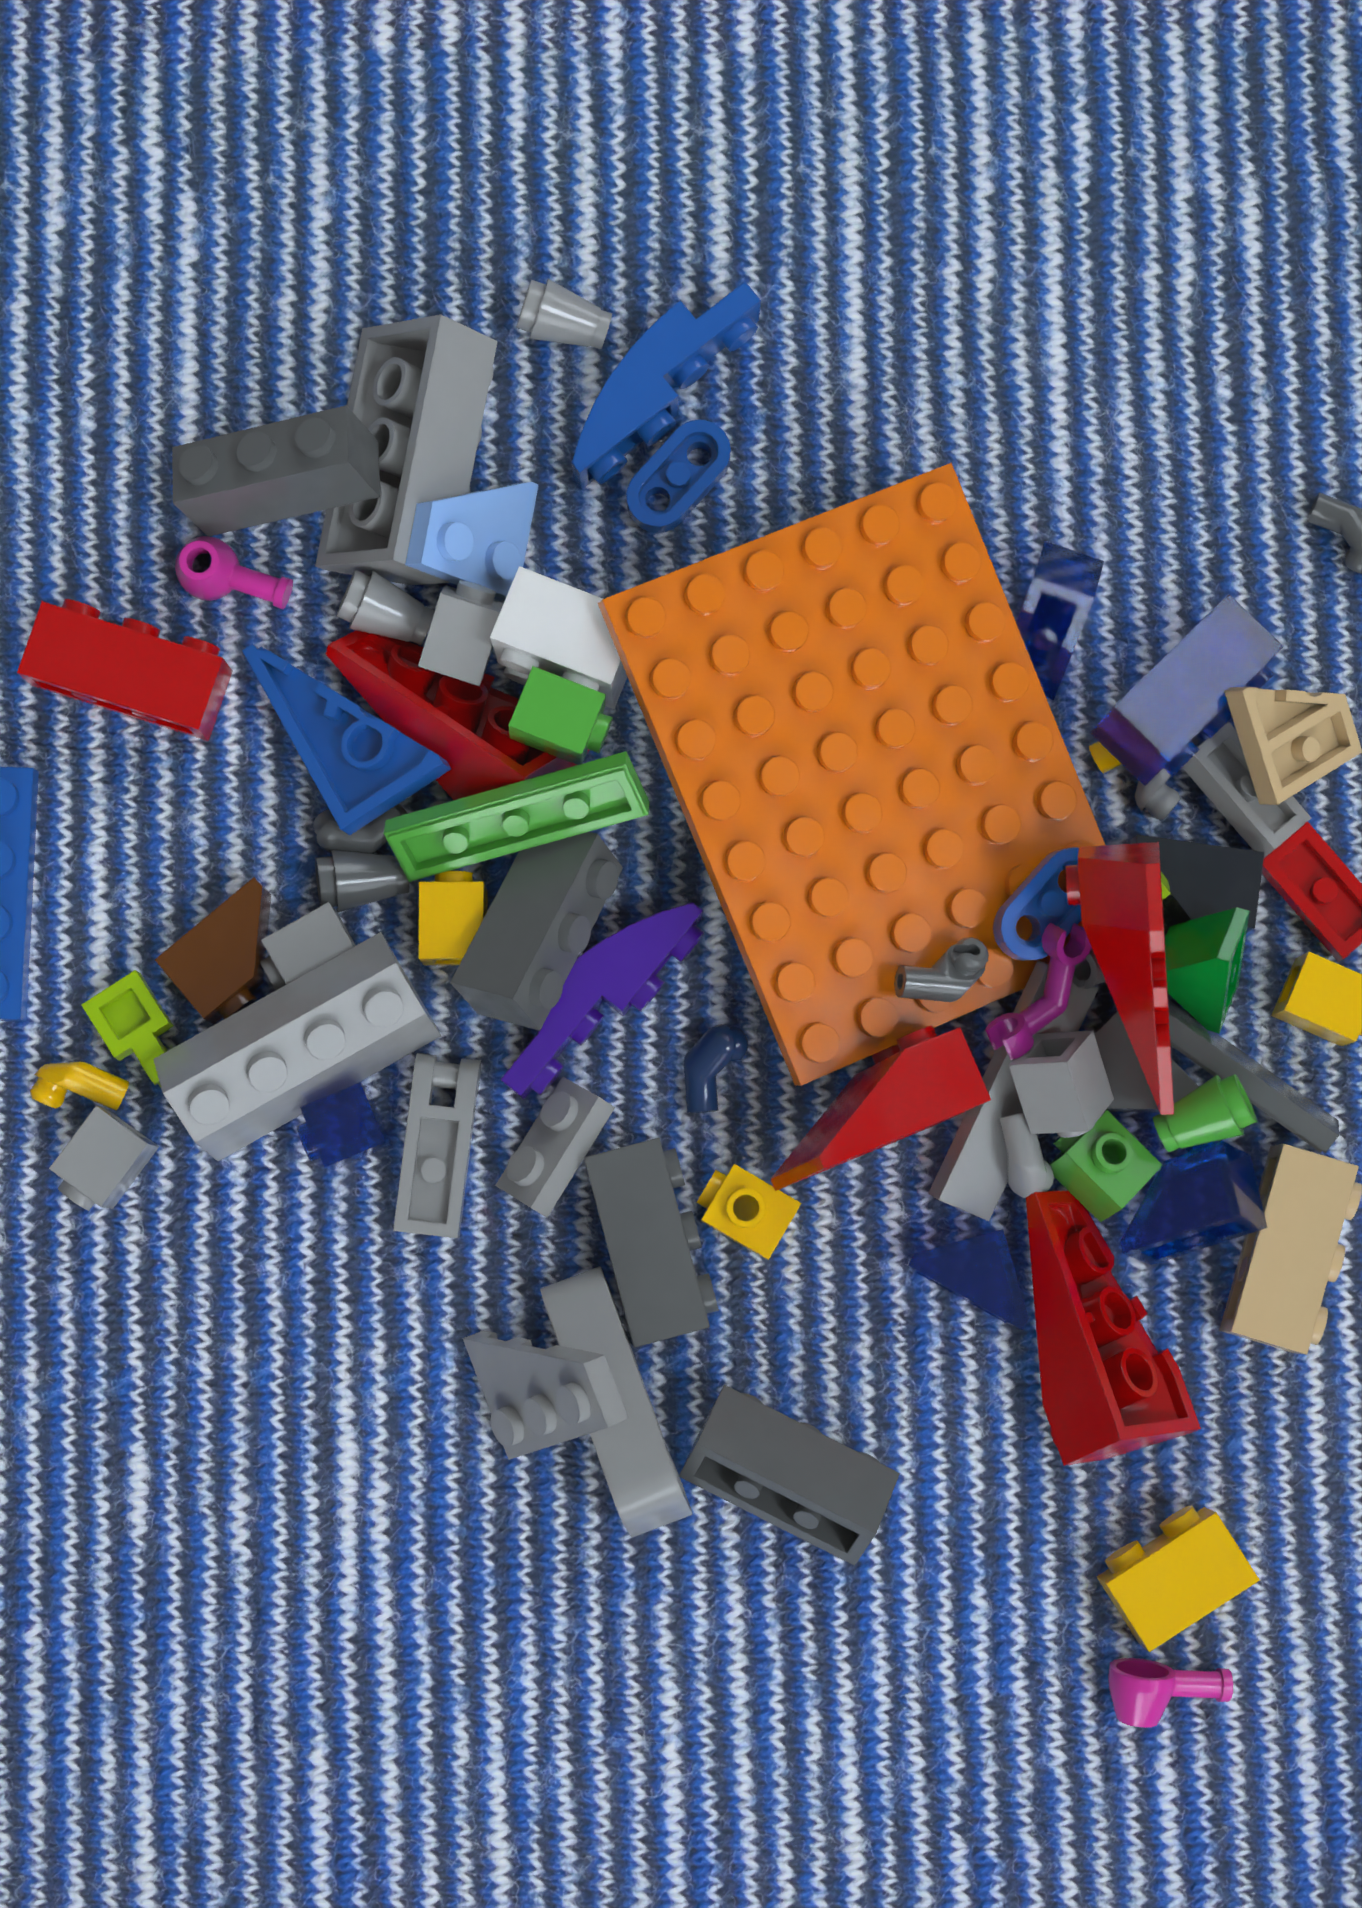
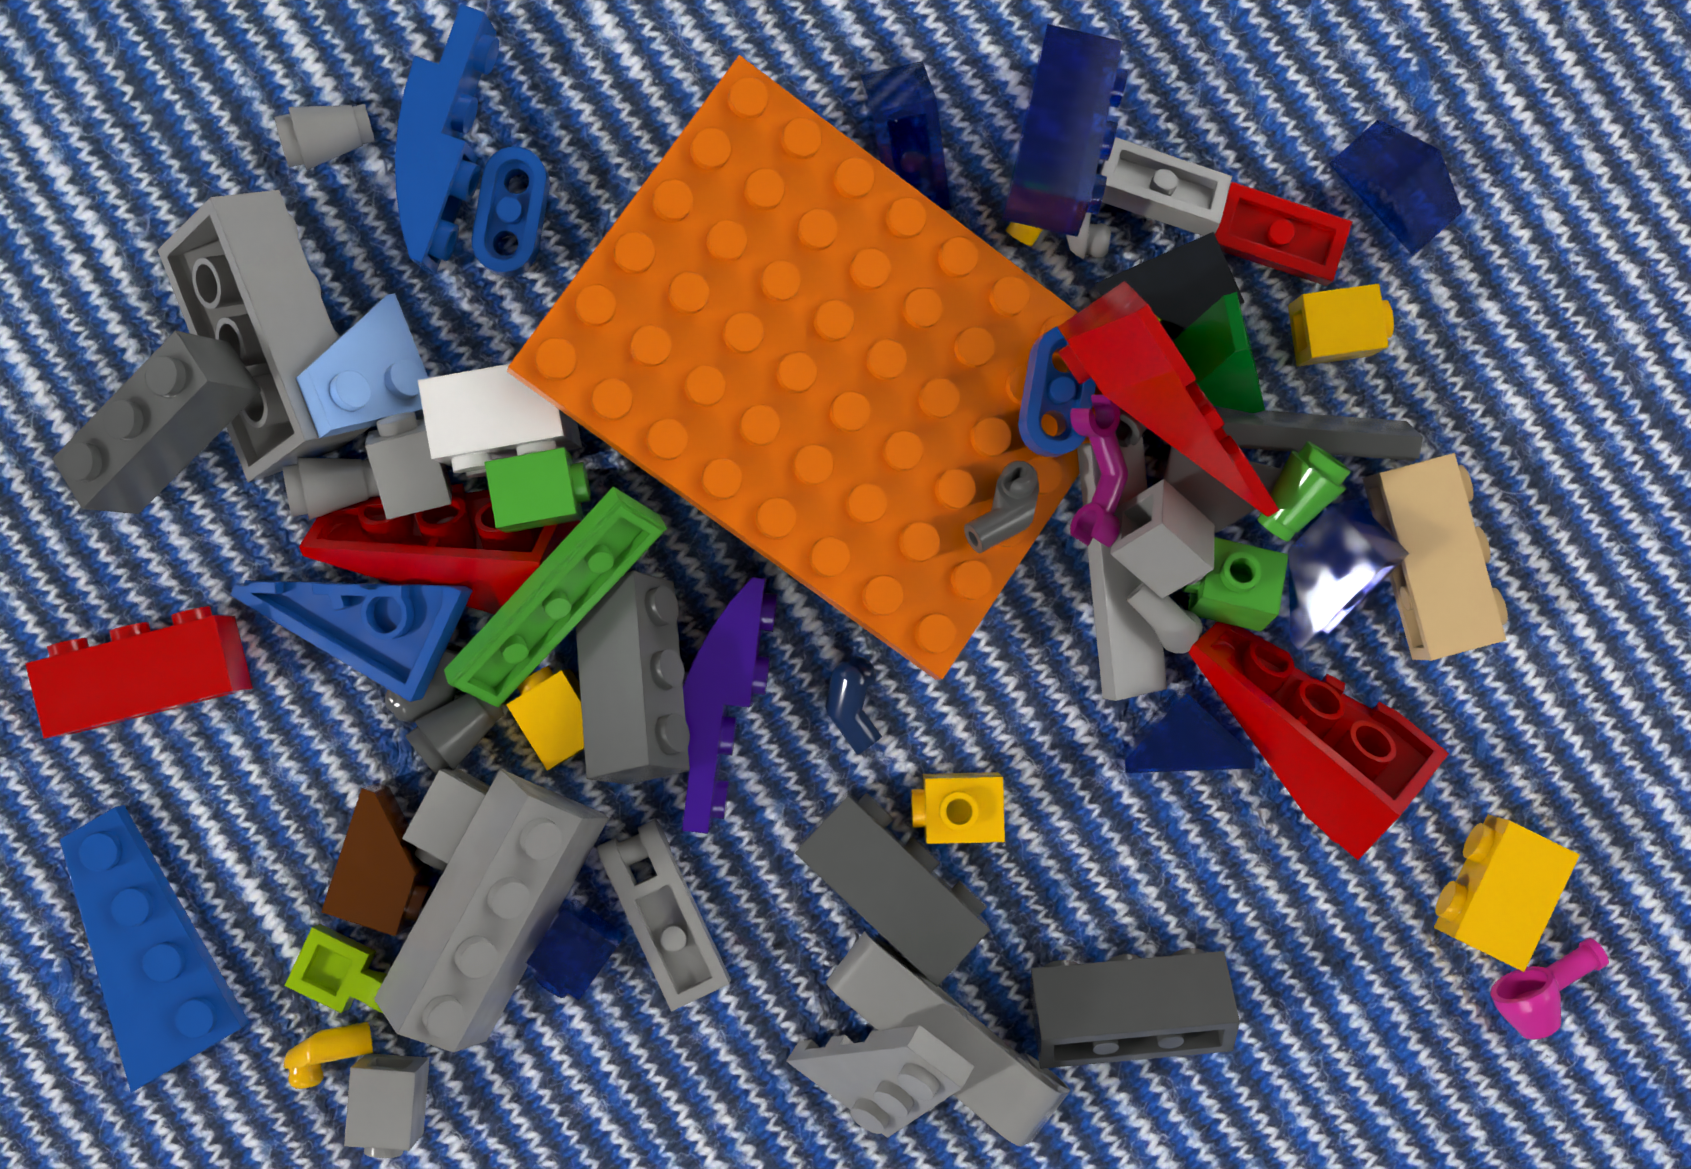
camera: 30 degrees left, 5 degrees up
dark pink bar [175,536,293,609] -> none
light grey plate [495,1077,615,1218] -> none
red slope [770,1025,991,1191] -> none
tan wing [1224,687,1362,805] -> none

